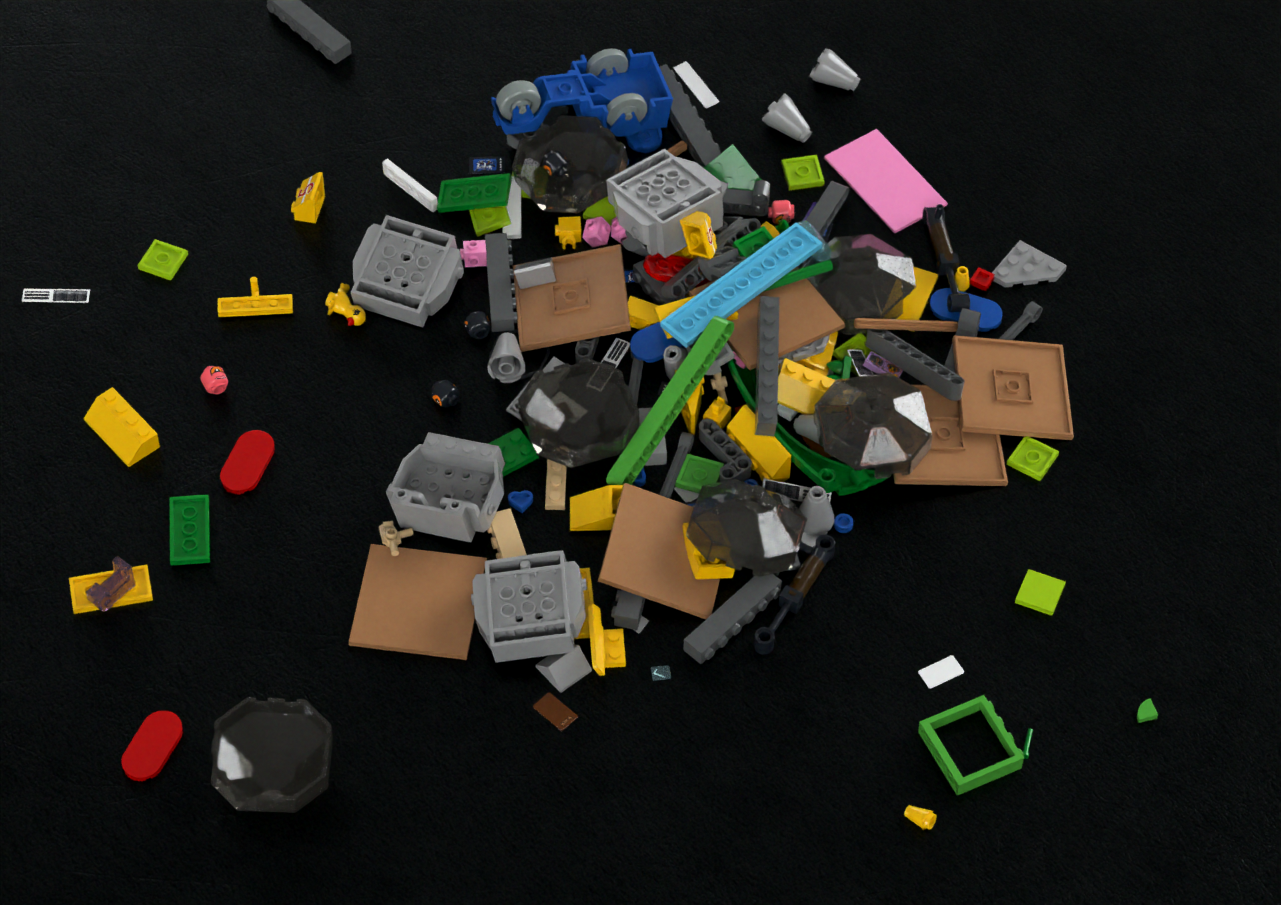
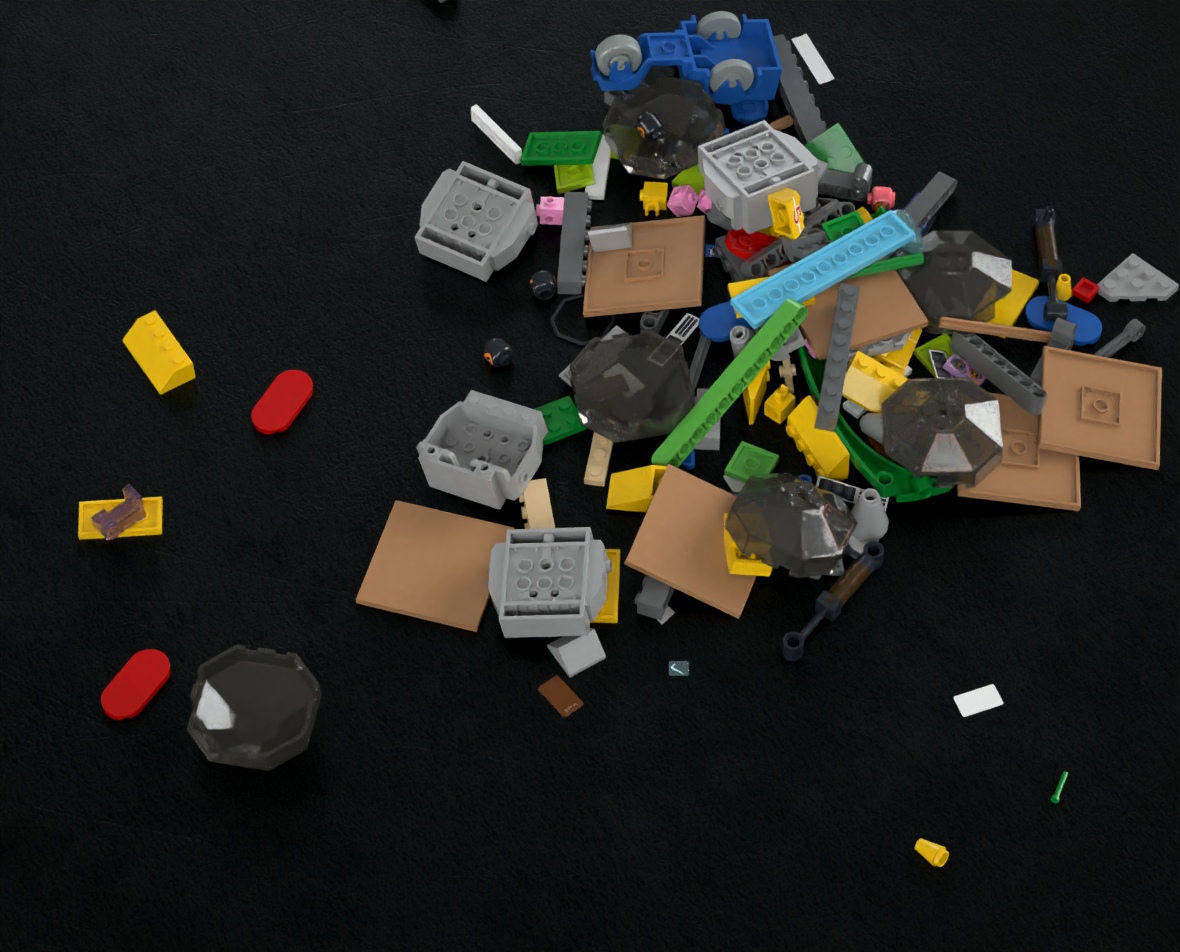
camera: 10 degrees right, 0 degrees up
sticker [22,289,90,303] -> none
lime tile [138,239,188,280] -> none
green plate [170,495,210,566] -> none
coral head [200,366,228,394] -> none
yellow plate [218,277,293,317] -> none
yellow slope [291,172,325,223] -> none
yellow animal [325,283,366,326] -> none
tan piece [379,521,413,556] -> none
black sticker [469,157,505,174] -> none
light grey cone [488,333,525,383] -> none
blue tile [508,490,533,513] -> none
yellow plate [588,604,626,676] -> none
yellow brick [628,296,659,330] -> none
dark grey piece [659,432,694,499] -> none
dark grey brick [683,567,782,664] -> none
dark grey beam [699,419,752,490] -> none
light grey cone [762,93,812,143] -> none
lime tile [781,155,824,191] -> none
light grey cone [809,49,861,91] -> none
bright pink piece [824,129,947,234] -> none
green tile [826,356,852,386] -> none
blue tile [834,513,853,533] -> none
bright green window [918,695,1024,796] -> none
lime tile [1006,437,1059,481] -> none
lime tile [1015,569,1065,616] -> none

